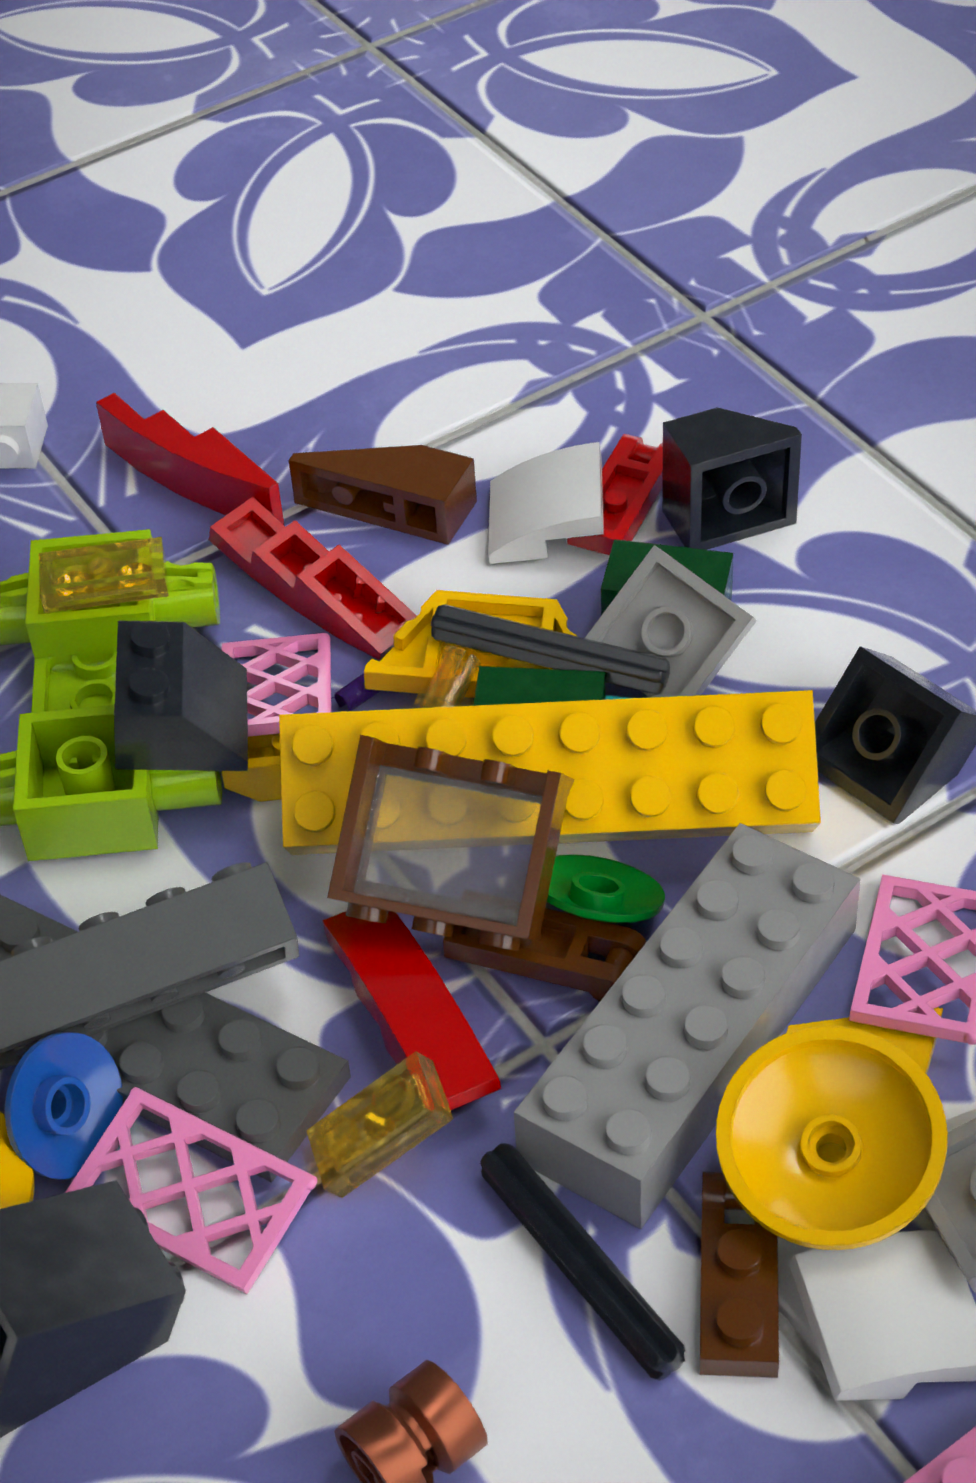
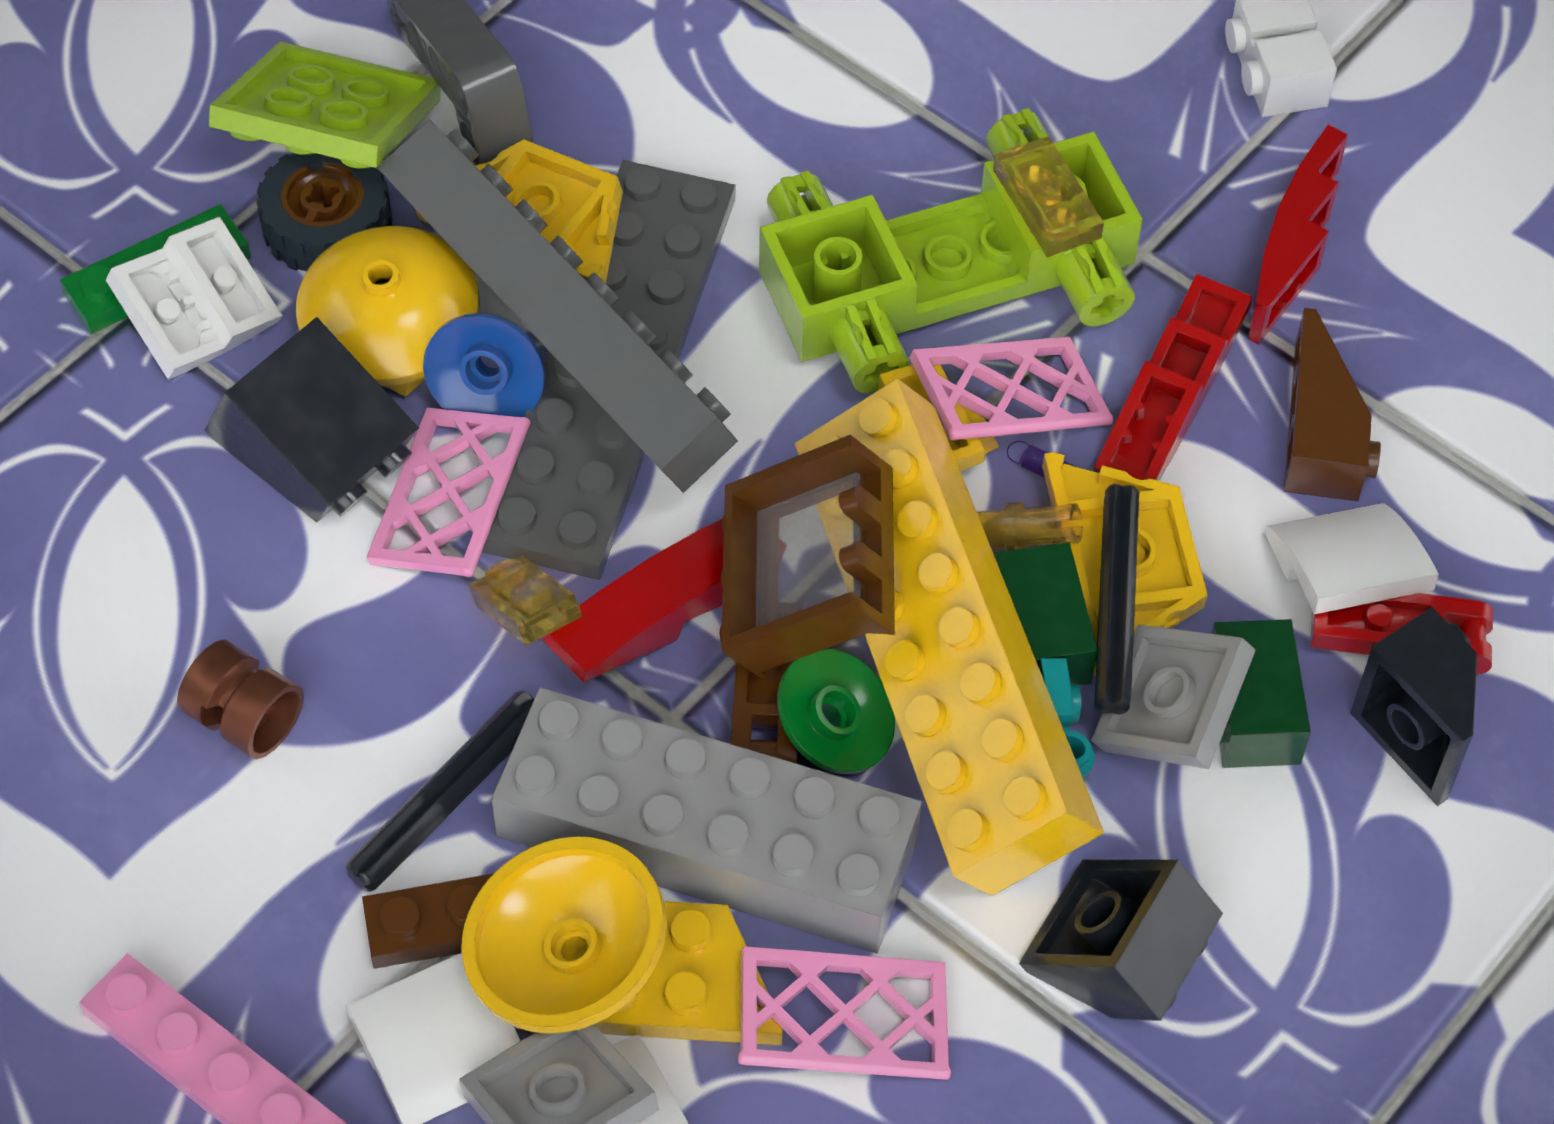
camera: 70 degrees right, 10 degrees up
black slope [114,621,248,771] -> none

